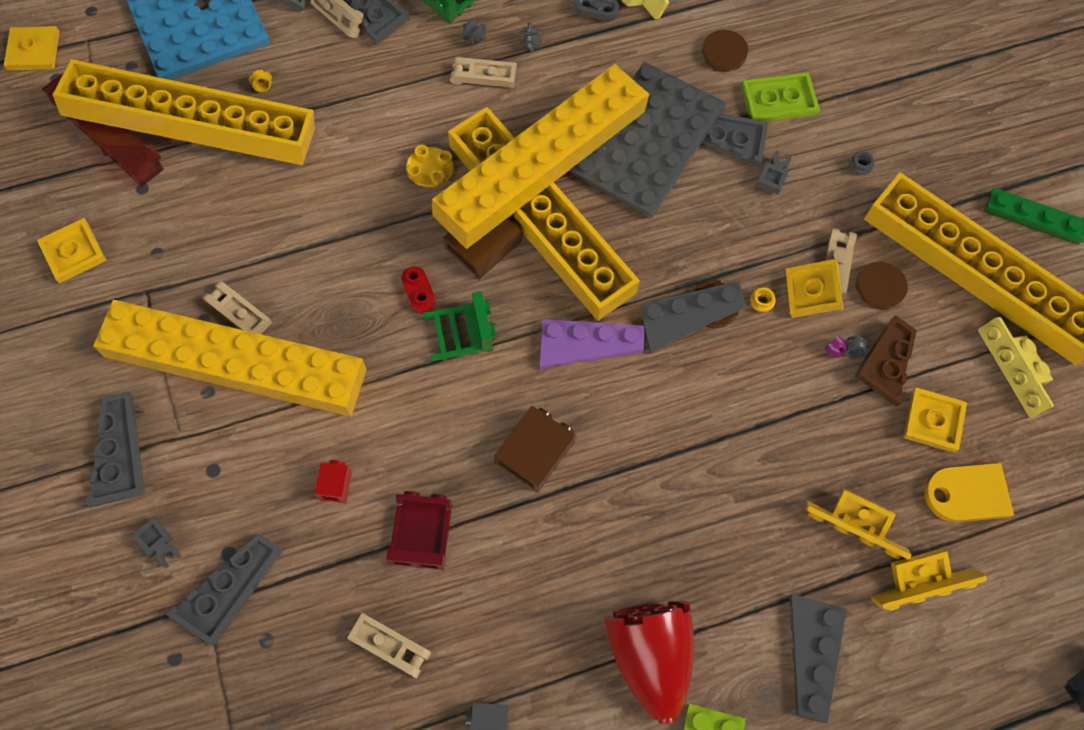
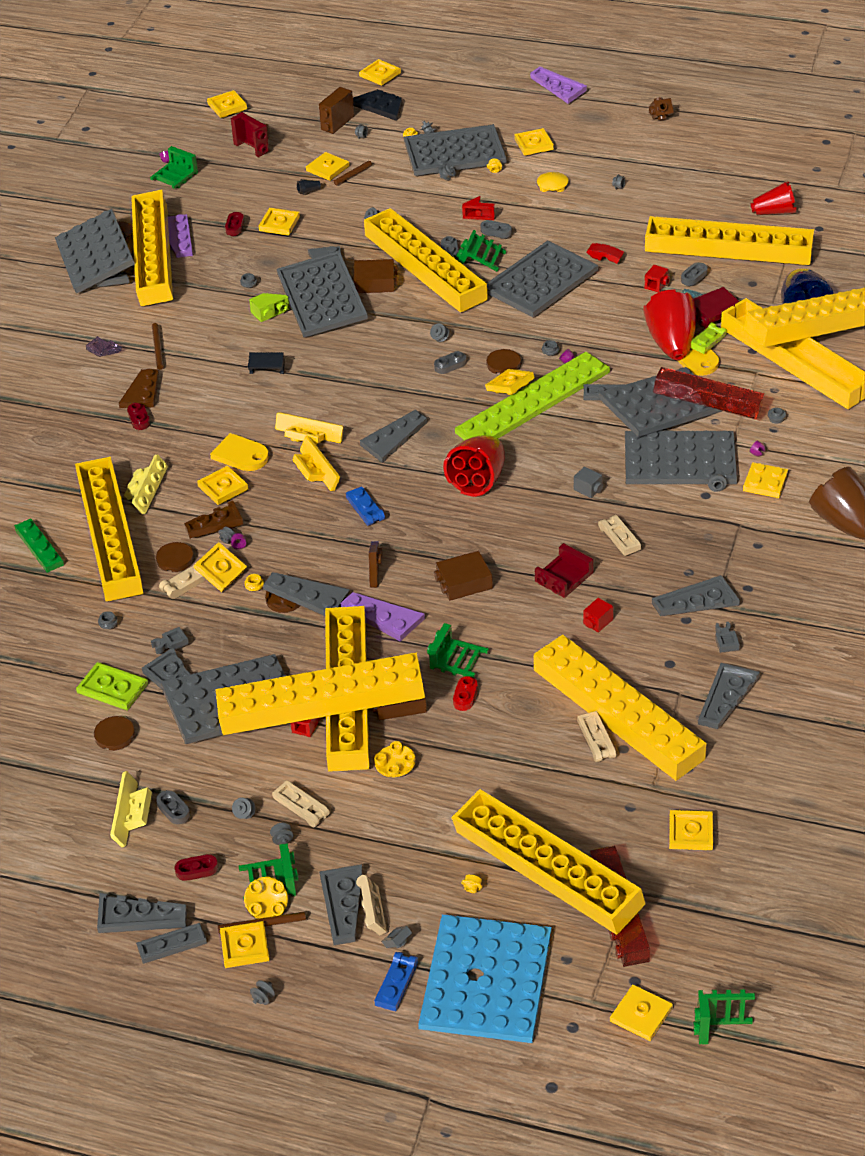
camera: 140 degrees left, 25 degrees down
none -> blue plate [346,486,385,526]
none -> reddish brown wing [369,541,383,588]

